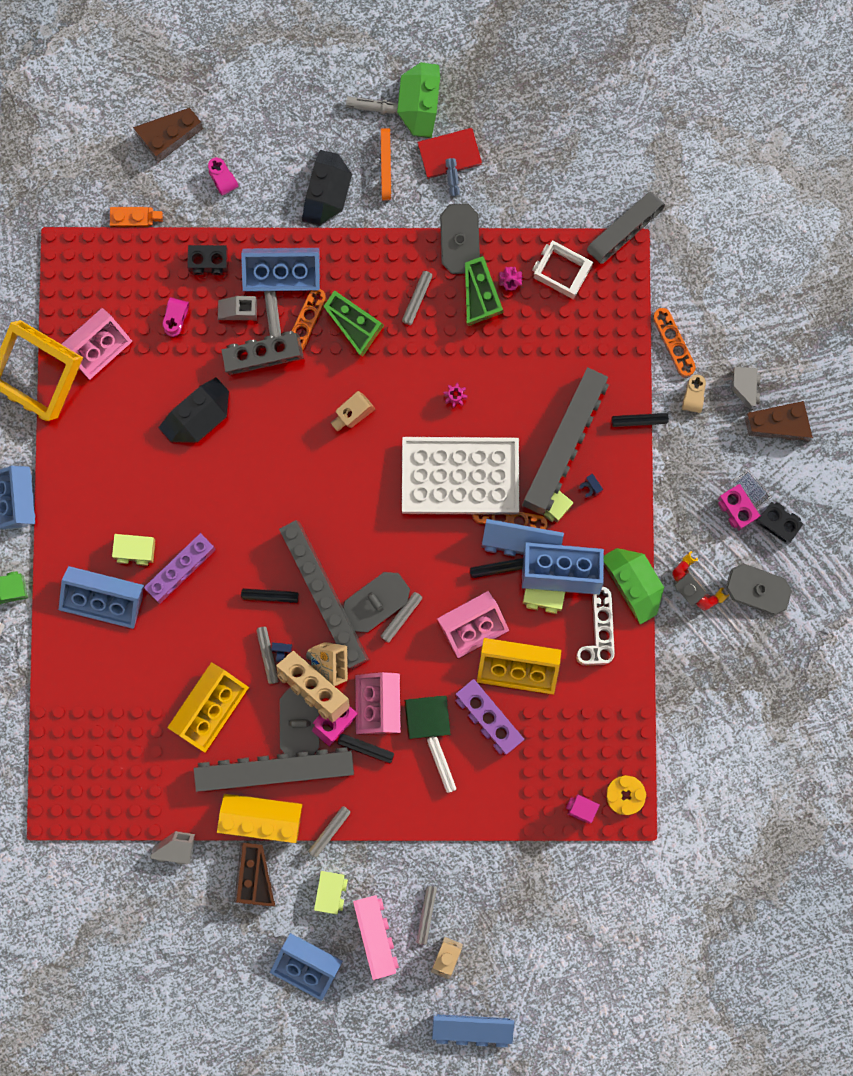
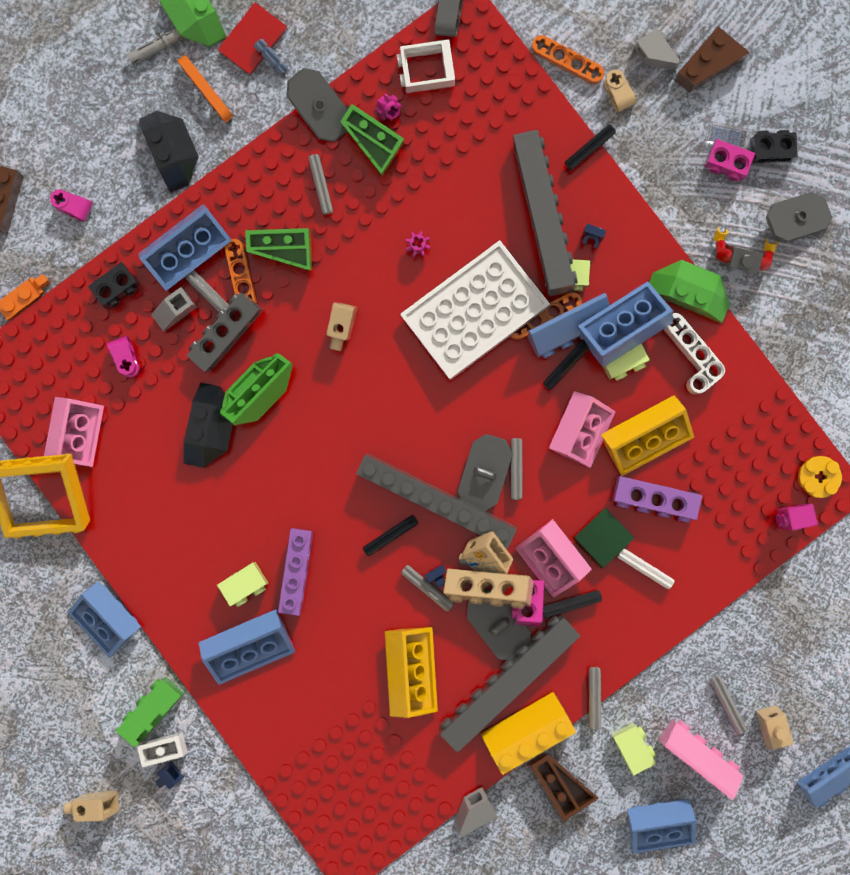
camera: 30 degrees left, 5 degrees up
none -> bright green wedge [220,353,293,425]

